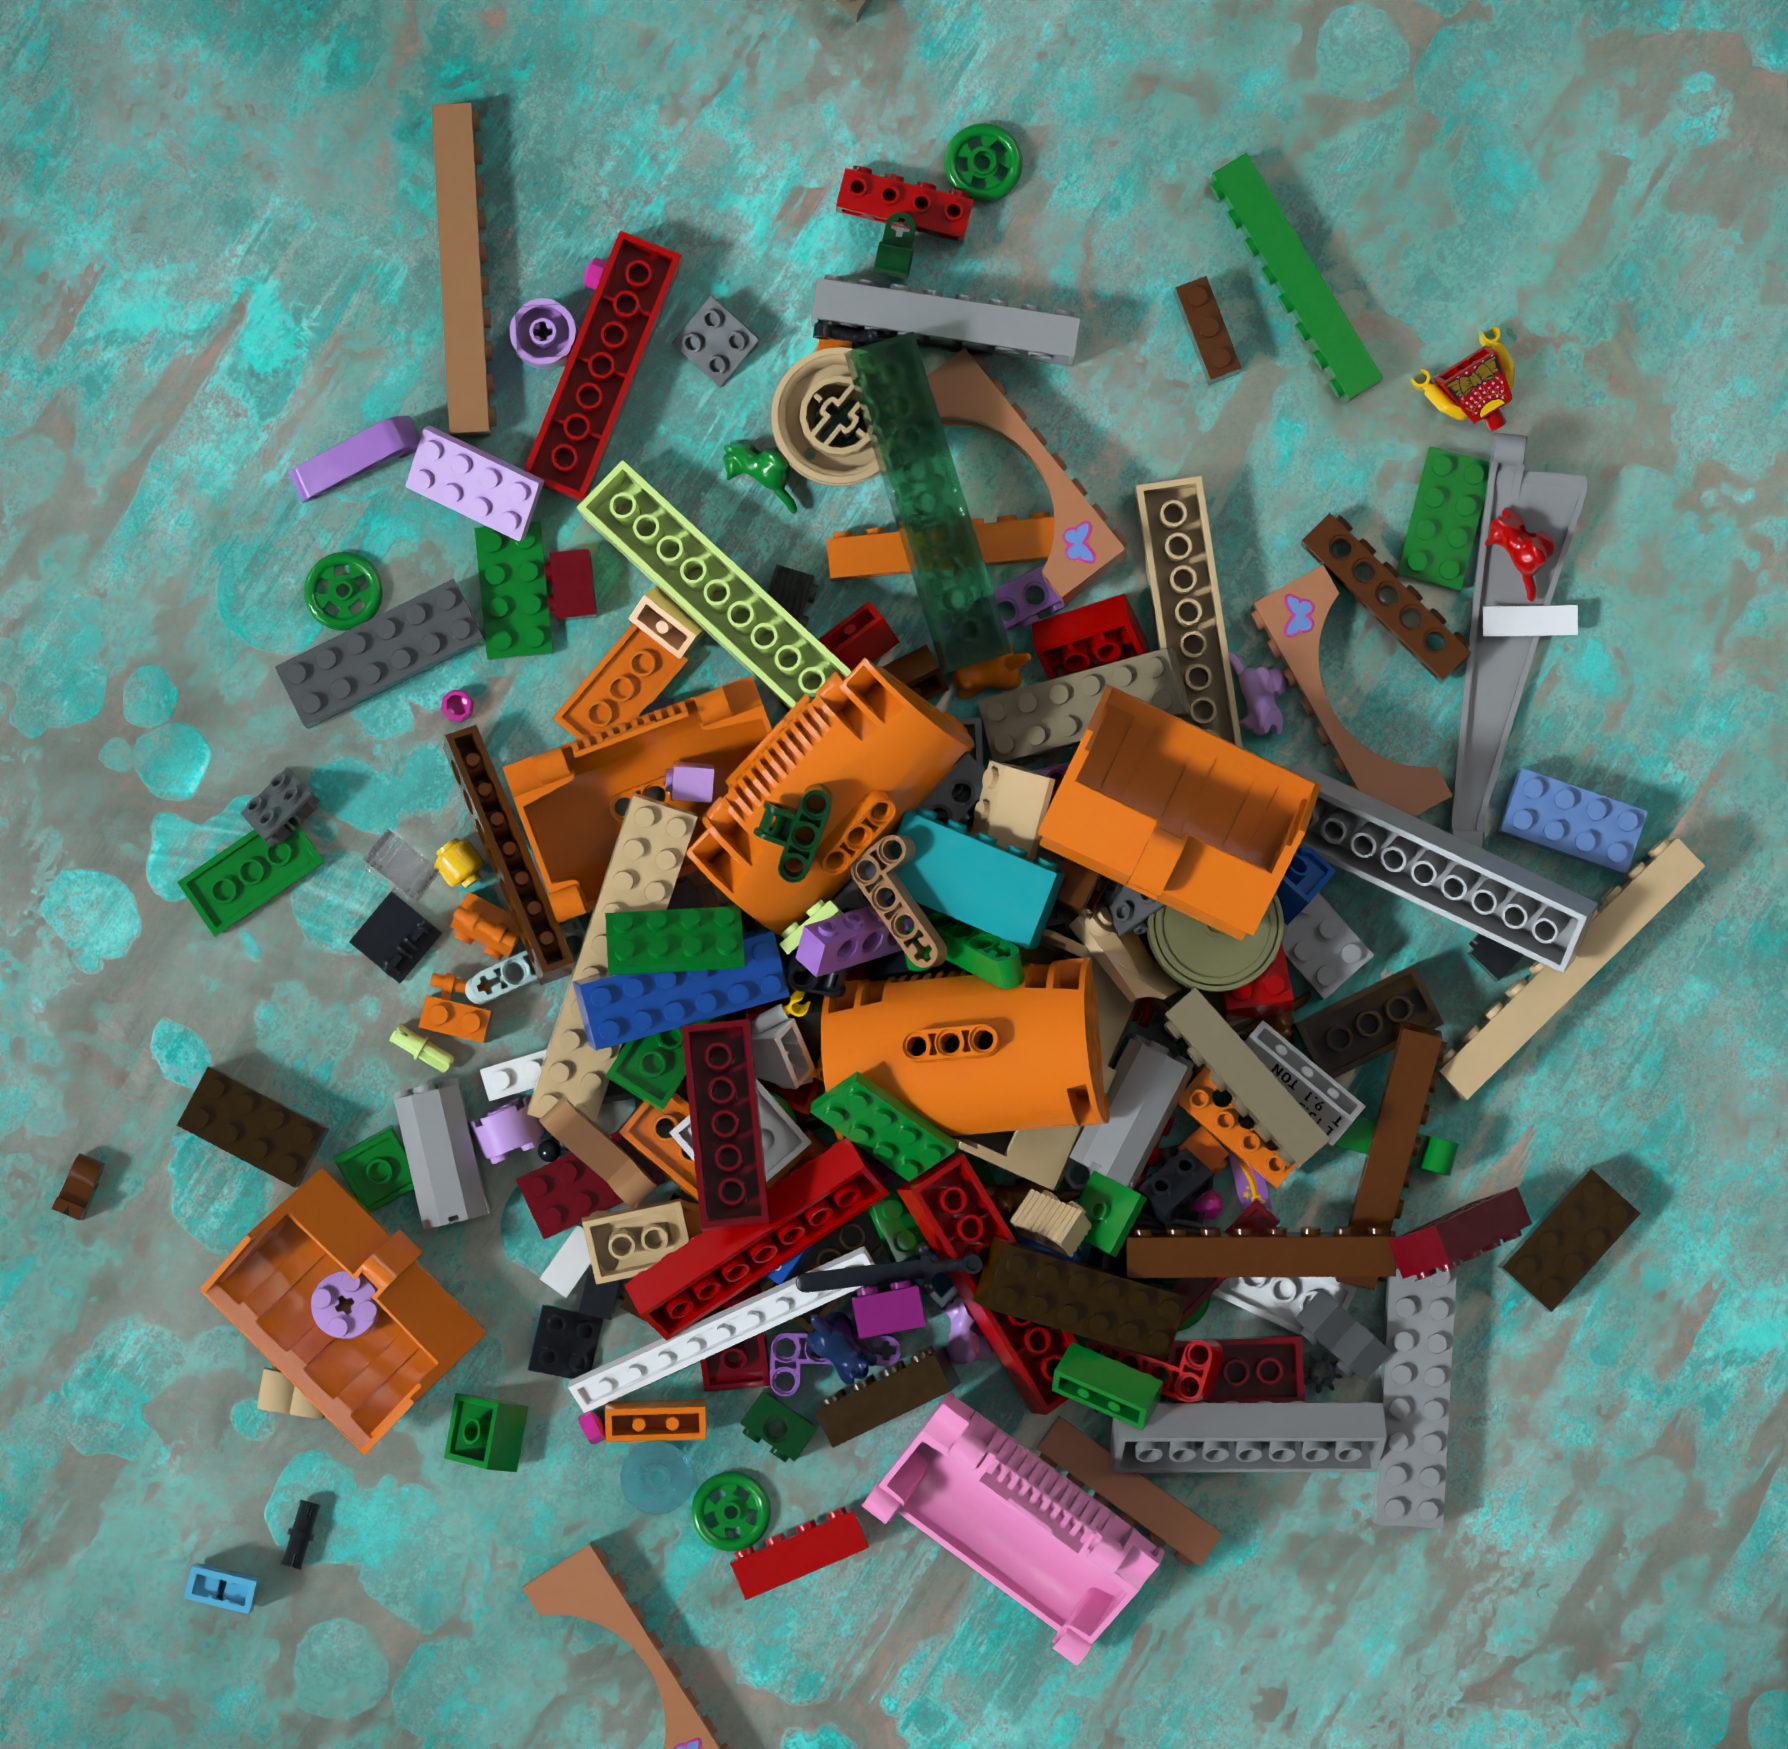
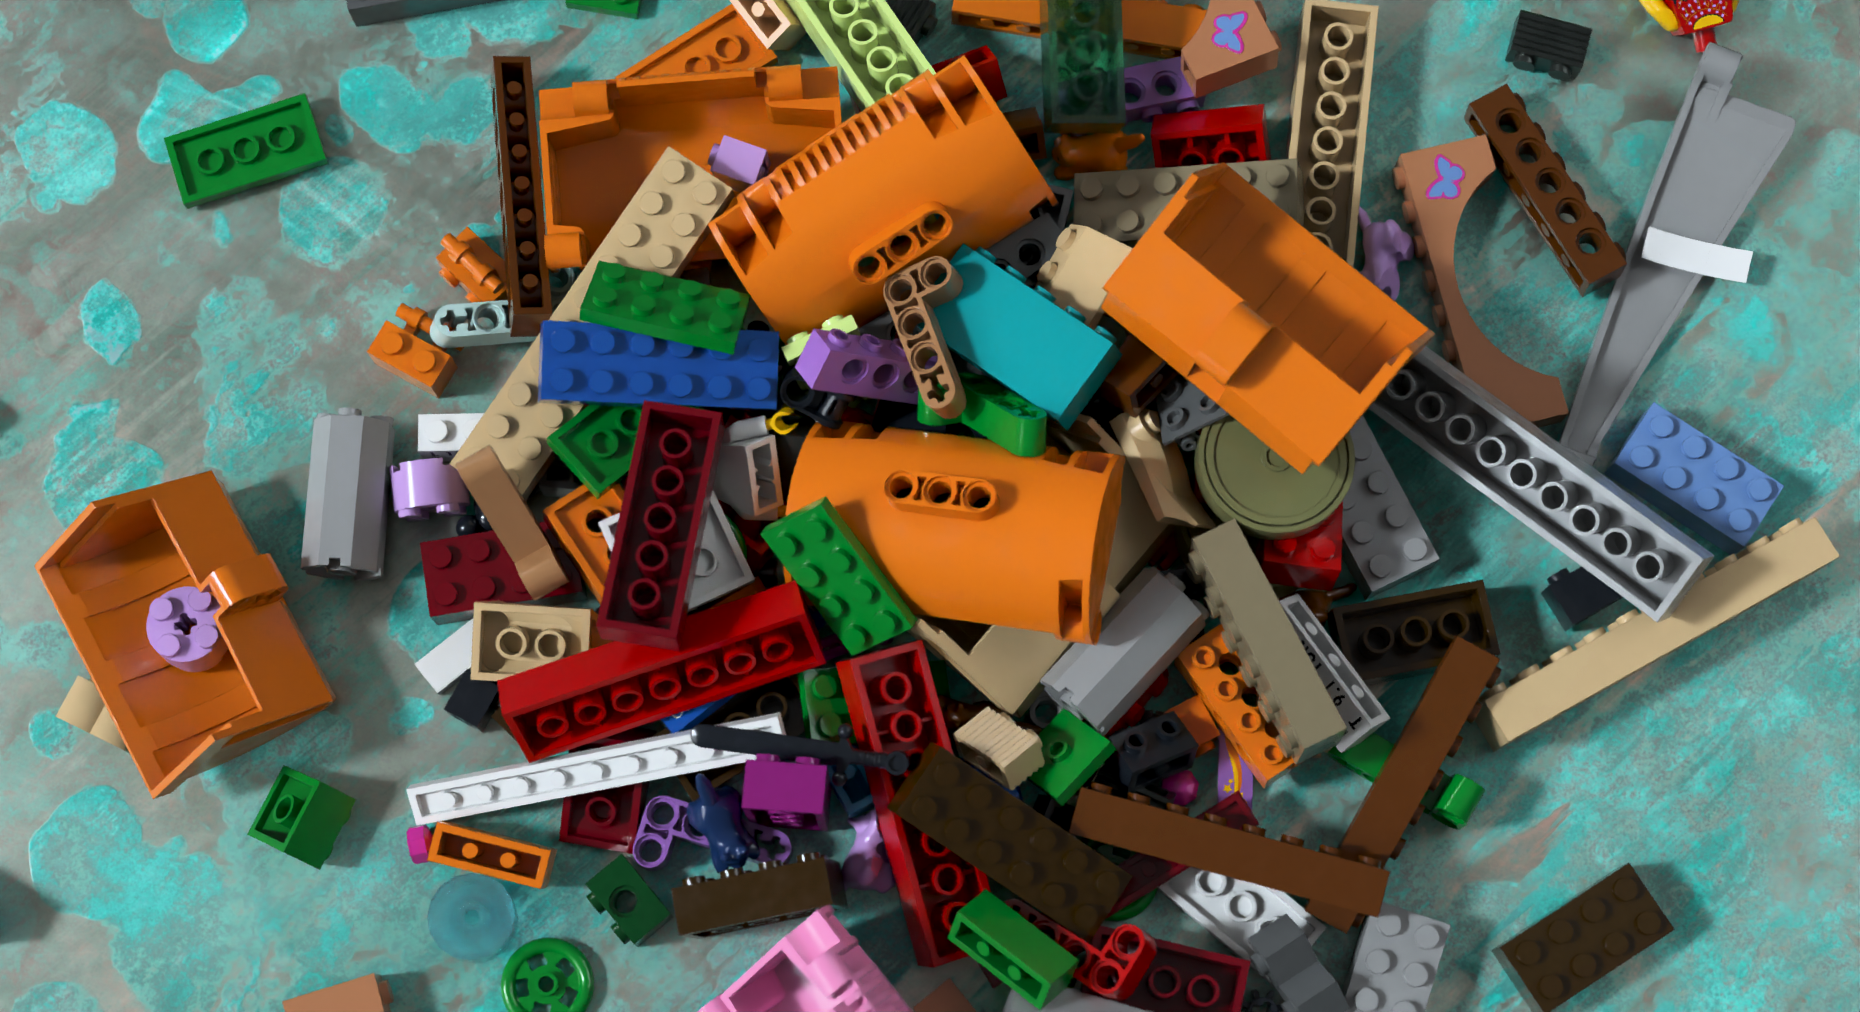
camera: 20 degrees right, 10 degrees down
dark brown brick [177,1066,330,1188] -> none
dark grey hinge [240,767,320,847] -> none
black pin [281,1499,321,1570] -> none
green plate [333,1125,414,1213] -> none
black hinge [349,891,442,984] -> none
clear brick [363,828,440,902] -> none
yellowish green axle [389,1023,454,1073] -> none
yellow head [435,838,484,889] -> none
dark pink tile [441,690,474,722] -> none
black hinge [528,1305,603,1379] -> none
dark green beam [753,784,833,883] -> none
blue slope [1276,847,1336,926] -> none
dark red brick [1388,1187,1532,1280] -> none
green plate [1397,447,1490,592] -> none
red animal [1484,507,1554,602] -> none
none -> pearl dark grey brick [1505,10,1592,80]

